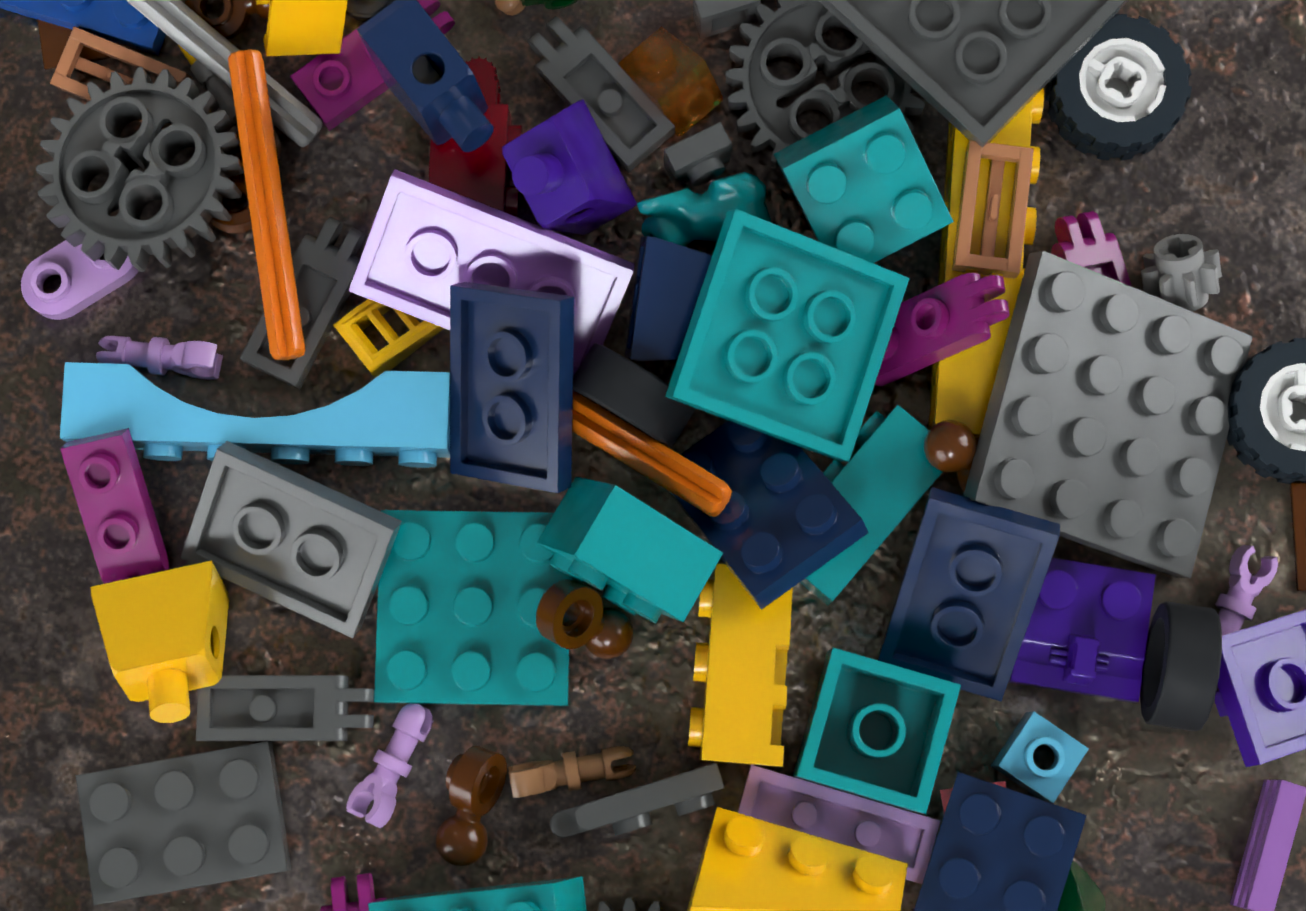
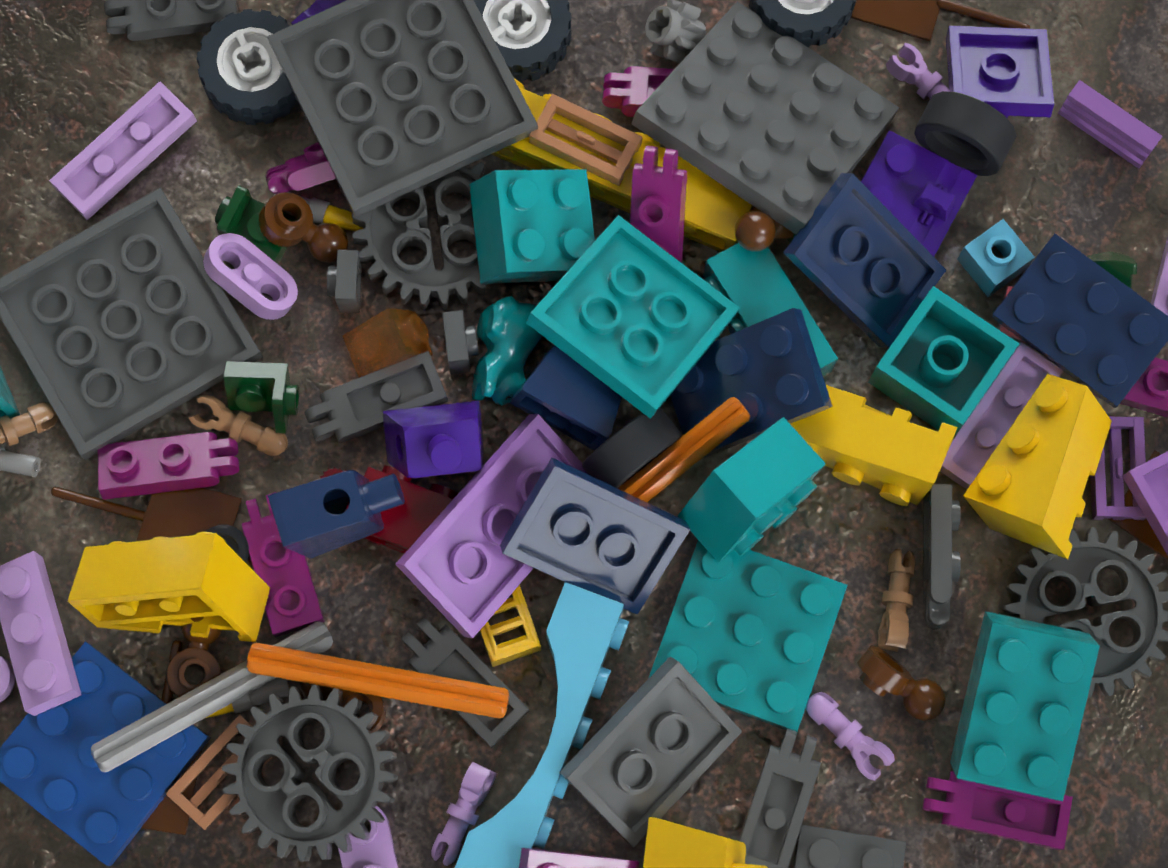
camera: 75 degrees left, 5 degrees down
reddish brown plate [536,579,634,659] -> none

